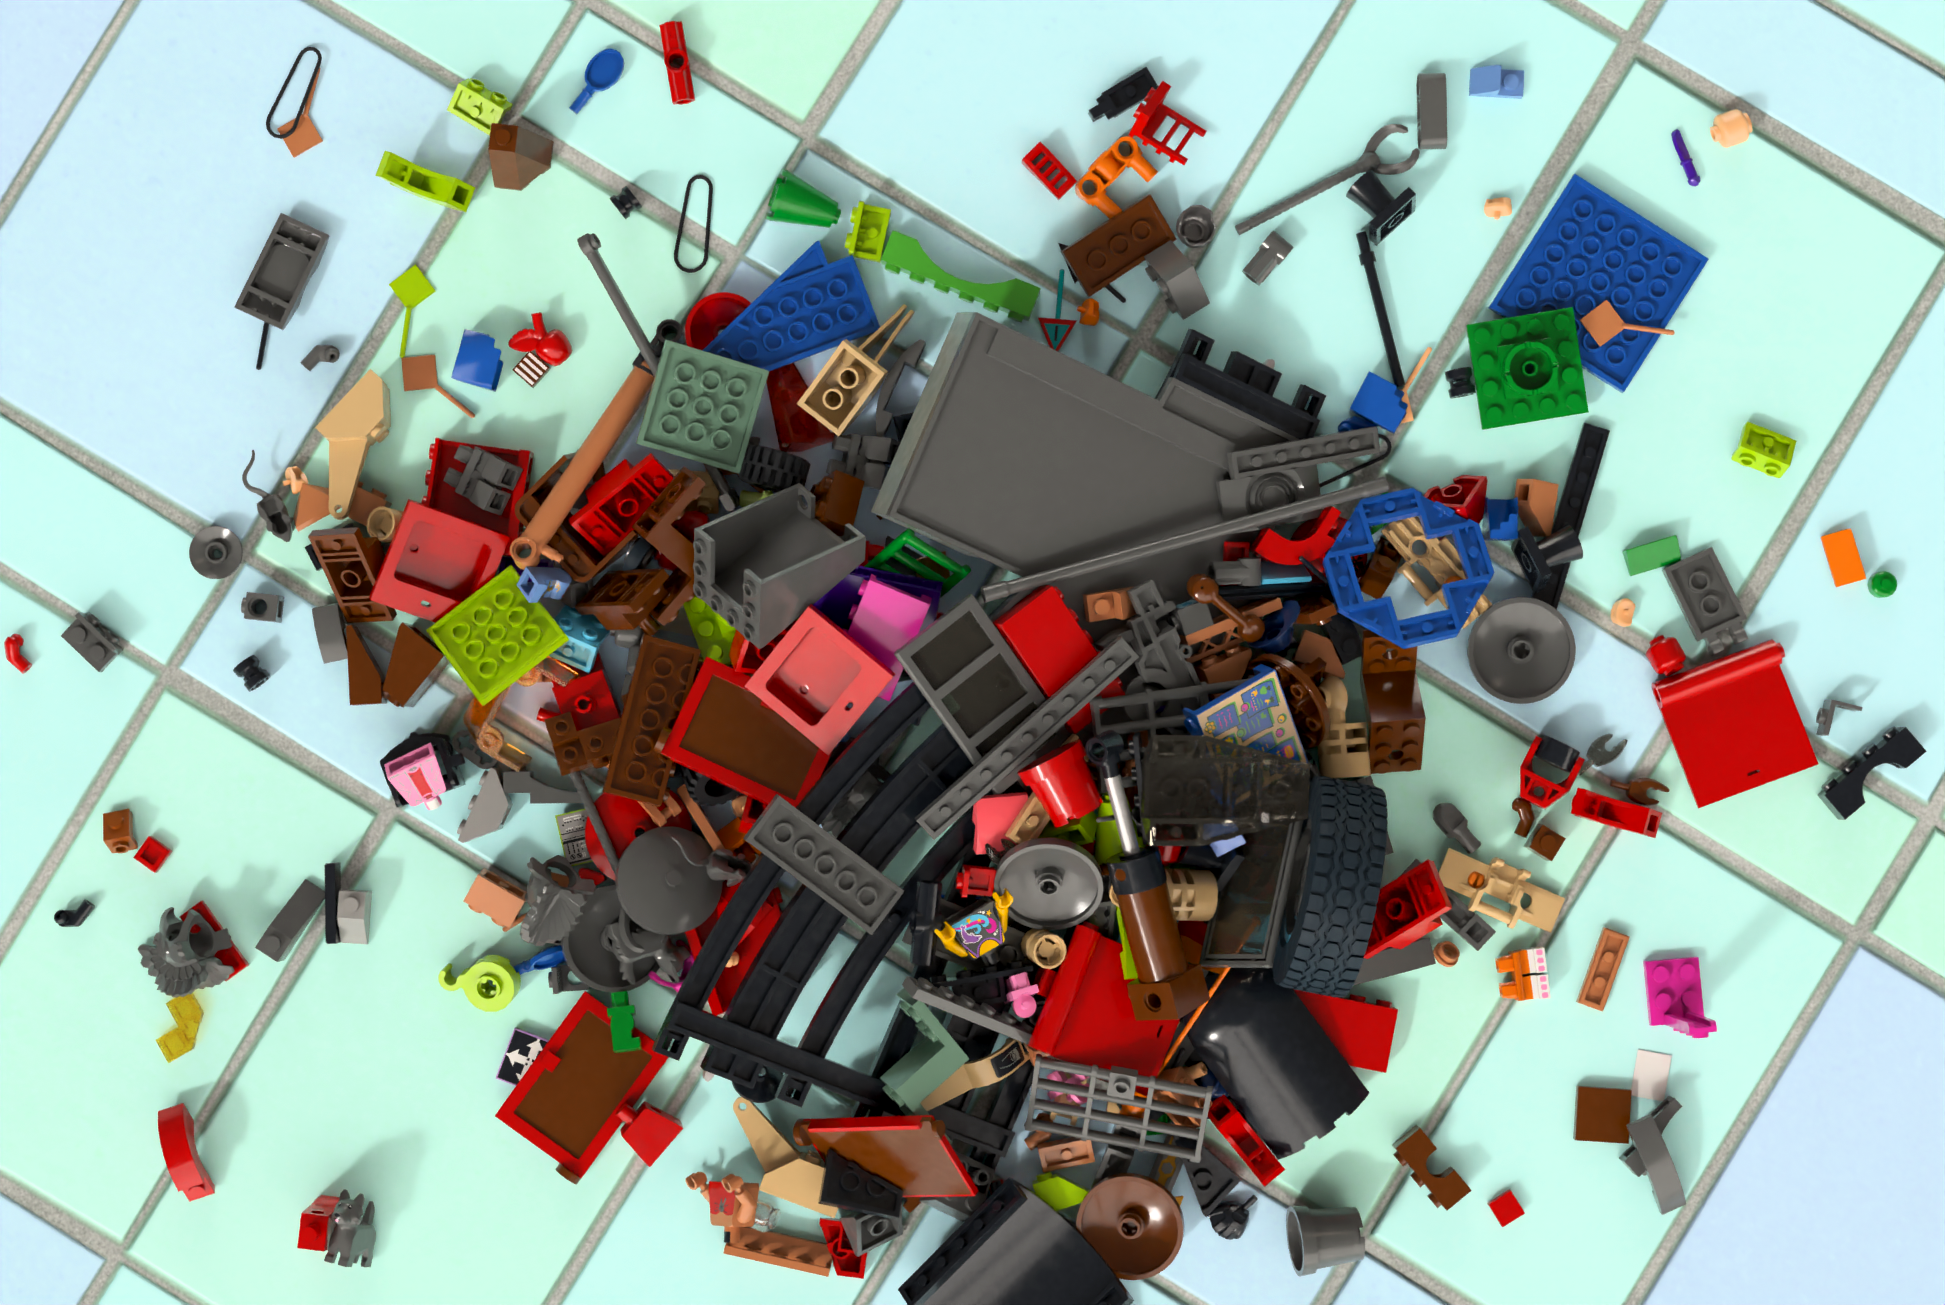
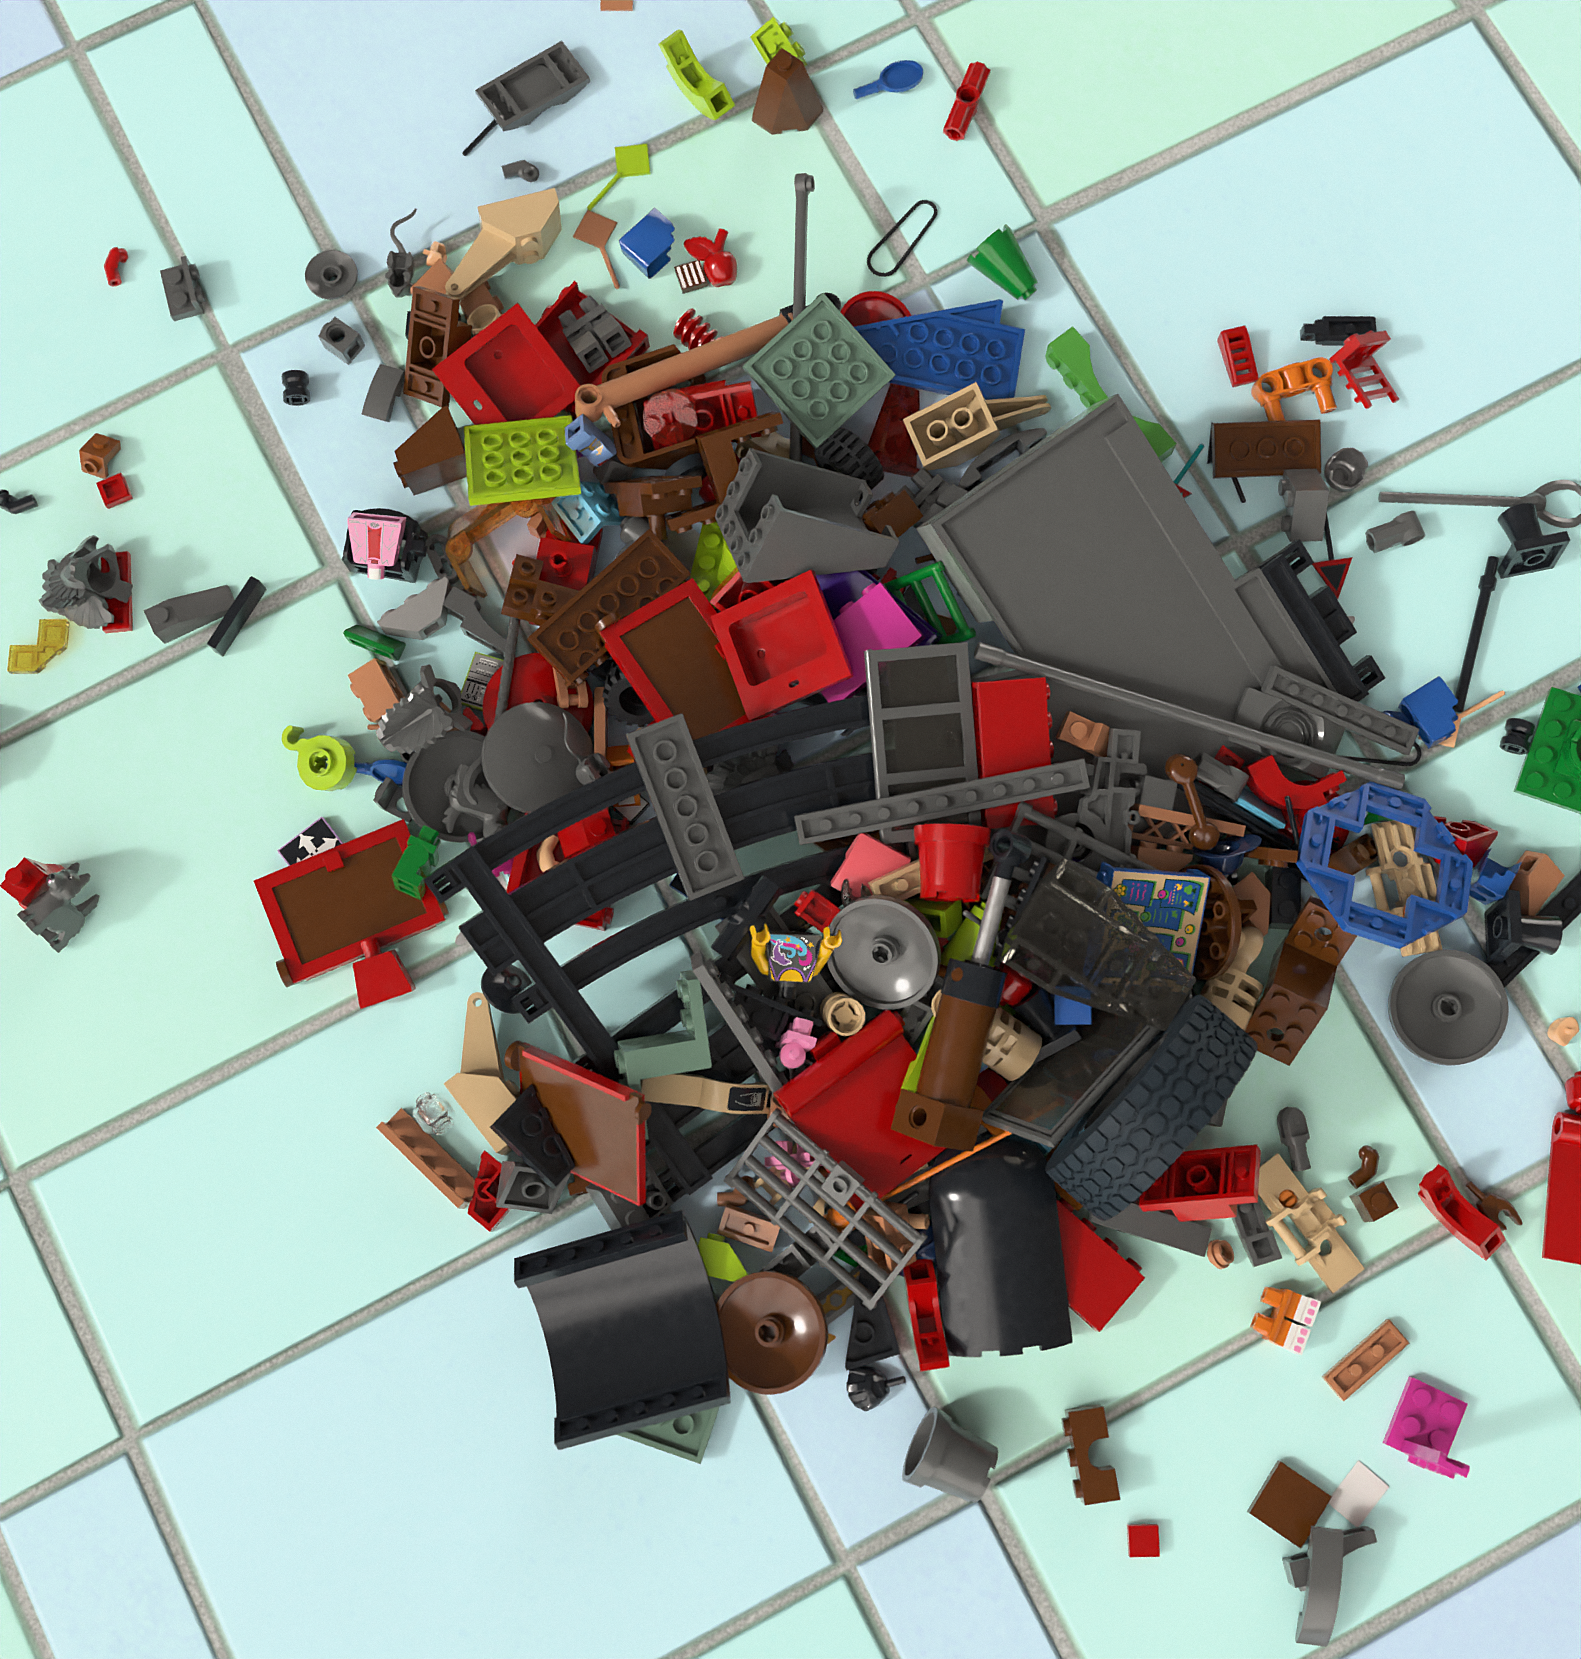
camera: 30 degrees right, 10 degrees down
light grey slope [337,889,372,944] -> none
reddish brown slope [346,625,388,706] -> none
black wheel [609,186,642,219] -> none
nougat torso [685,1172,759,1243] -> none
lime bracket [845,201,891,263] -> none
orange piece [1077,298,1099,326] -> none
red piece [1520,735,1585,810] -> none
clear smoke hand [1578,733,1628,776] -> none
none -> green slope [343,625,406,661]
none -> clear red plate [643,389,698,445]
none -> red piece [673,308,723,350]
none -> piece [1312,512,1353,600]

